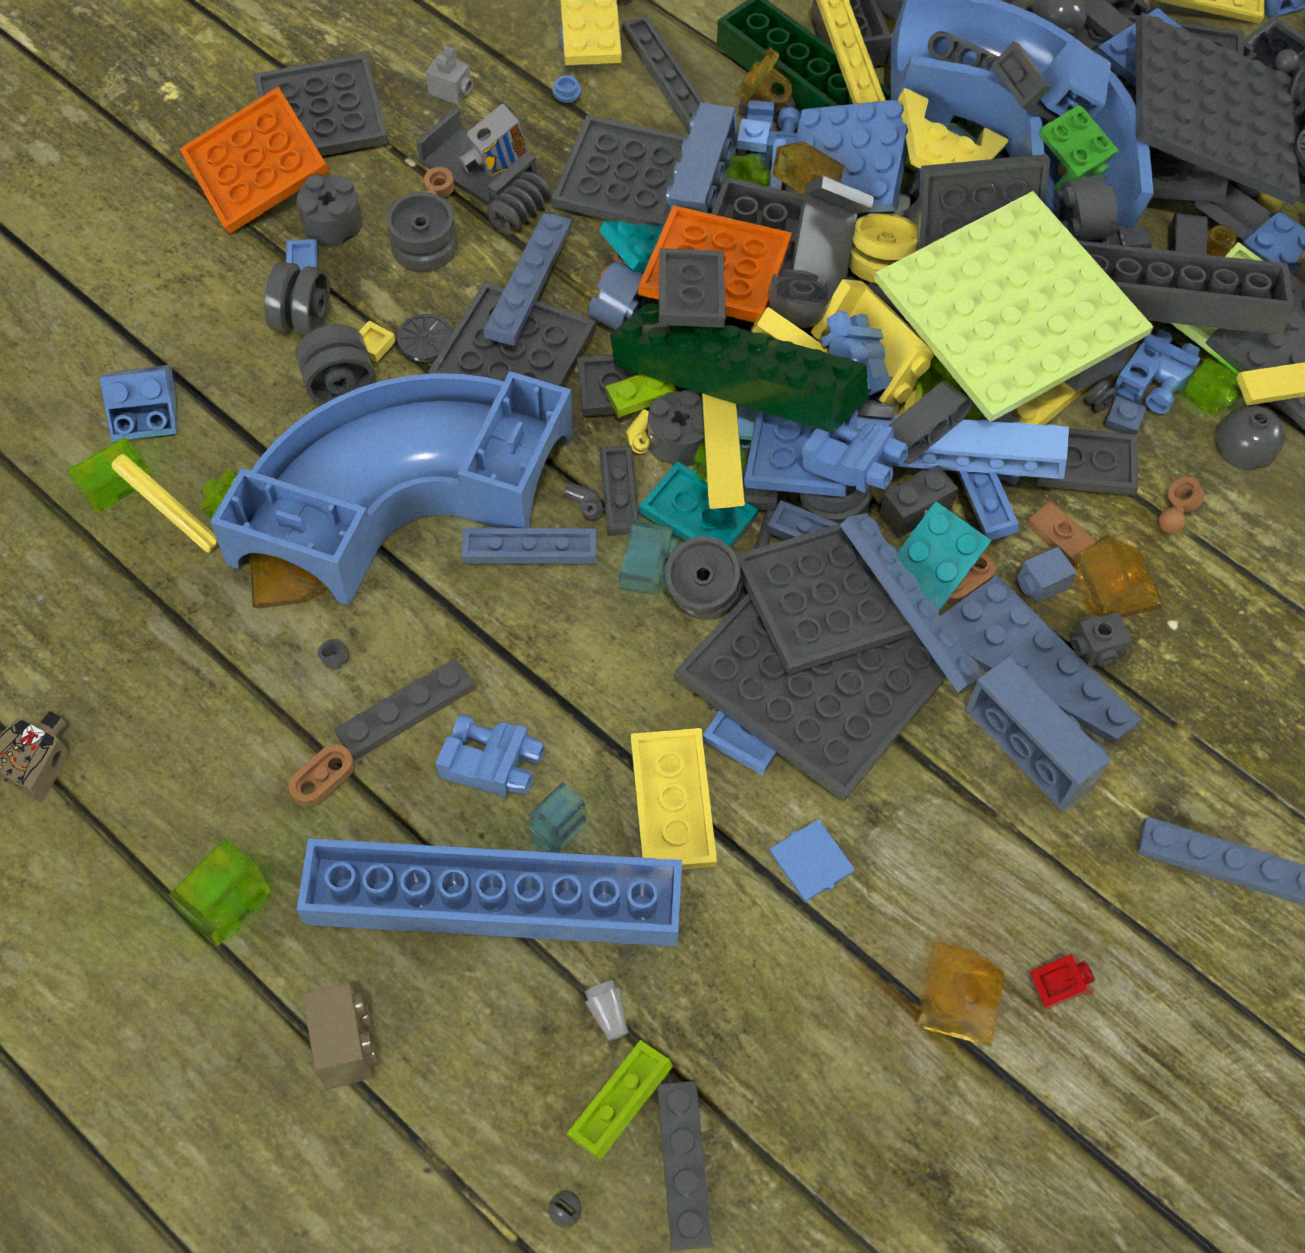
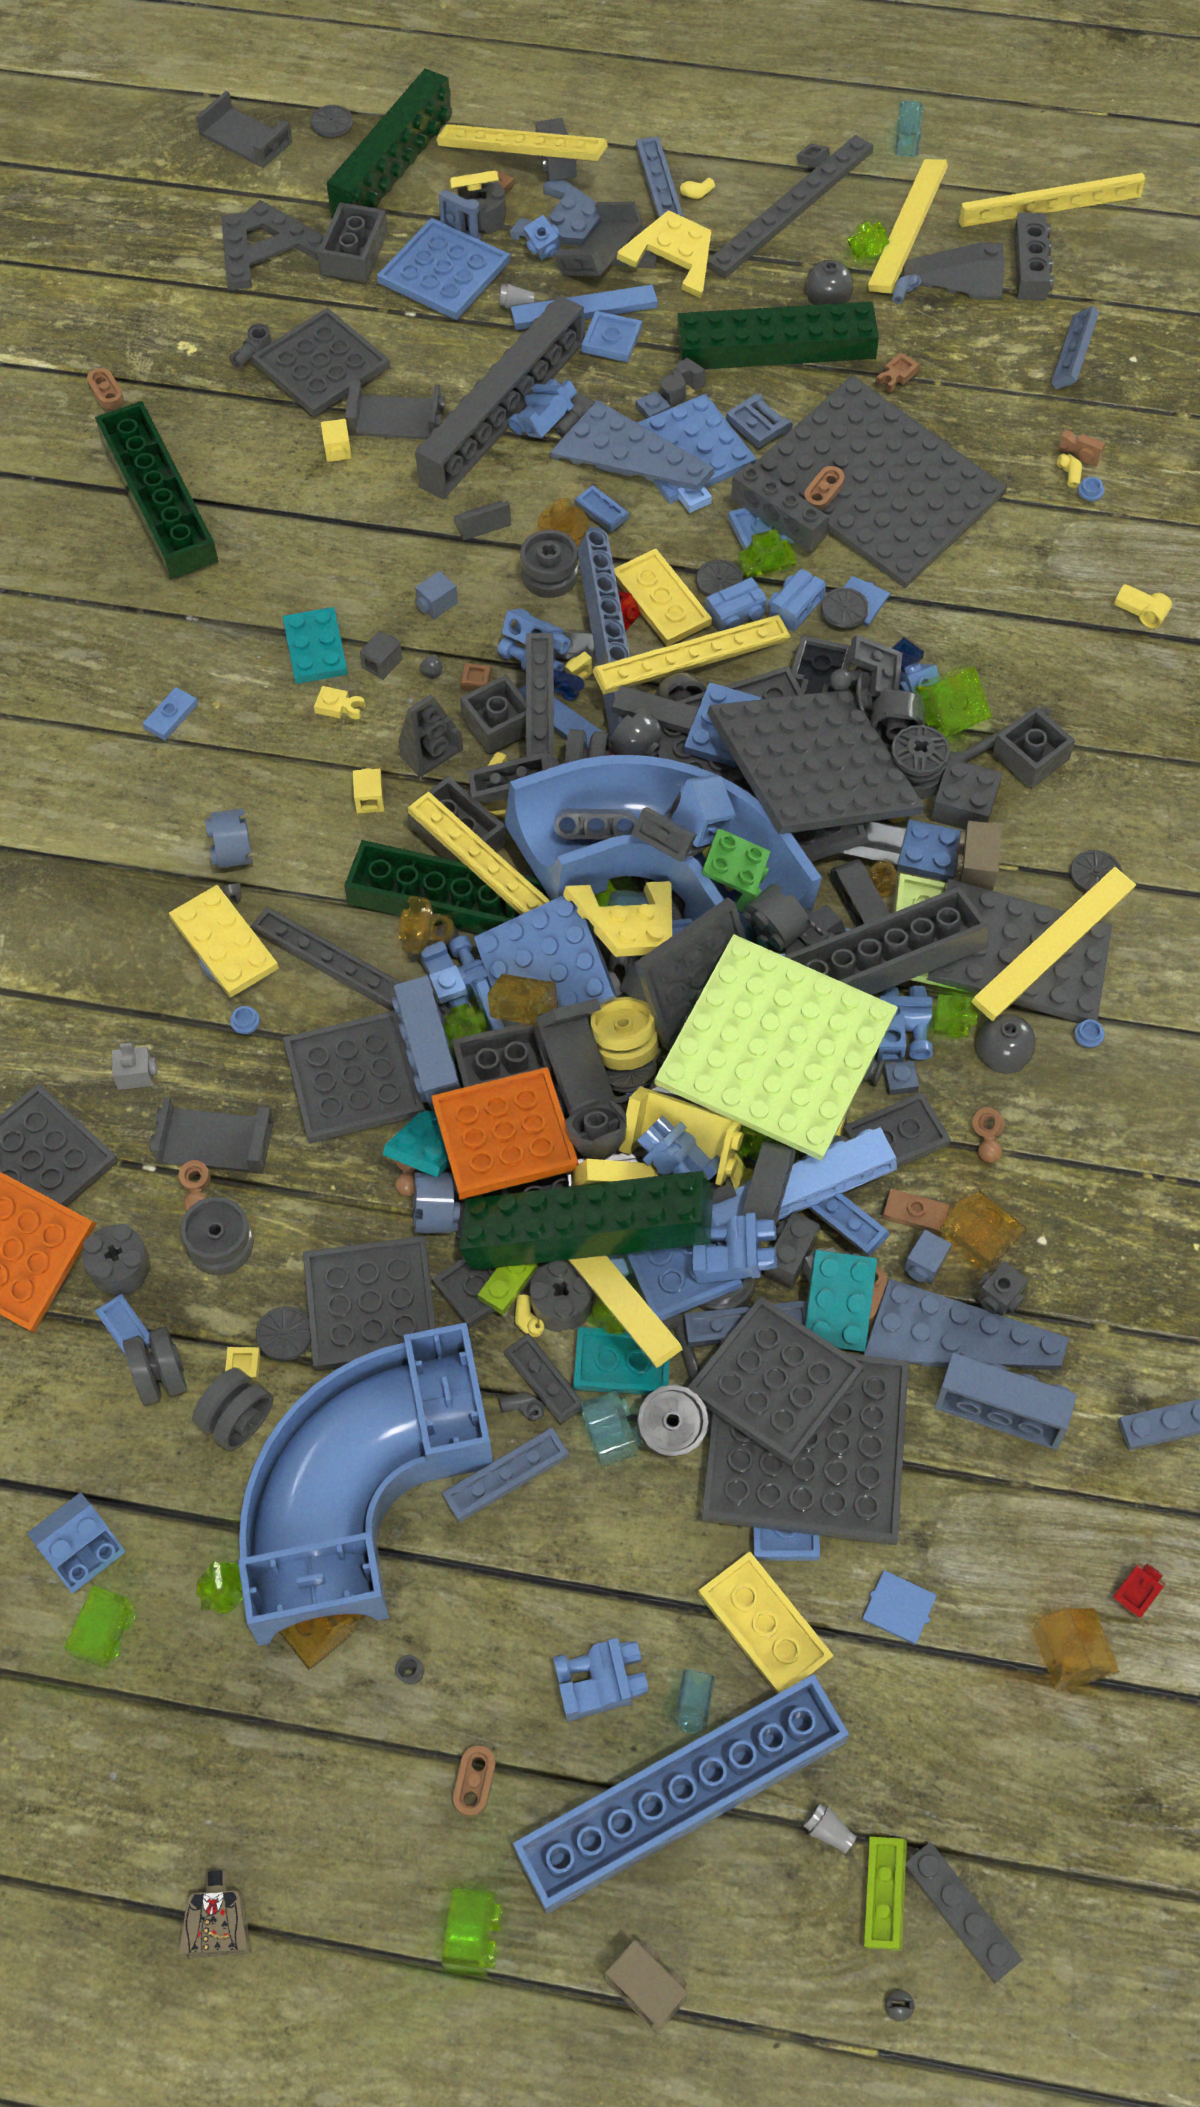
camera: 30 degrees left, 0 degrees up
light yellow axle [111,454,218,553] -> none
dark grey plate [334,658,475,761] -> none
light grey torso [459,103,529,177] -> none
sand blue plate [484,212,572,346] -> none
dark grey piece [487,172,552,235] -> none
dark grey plate [659,248,725,328] -> none
sand blue plate [840,513,982,693] -> none

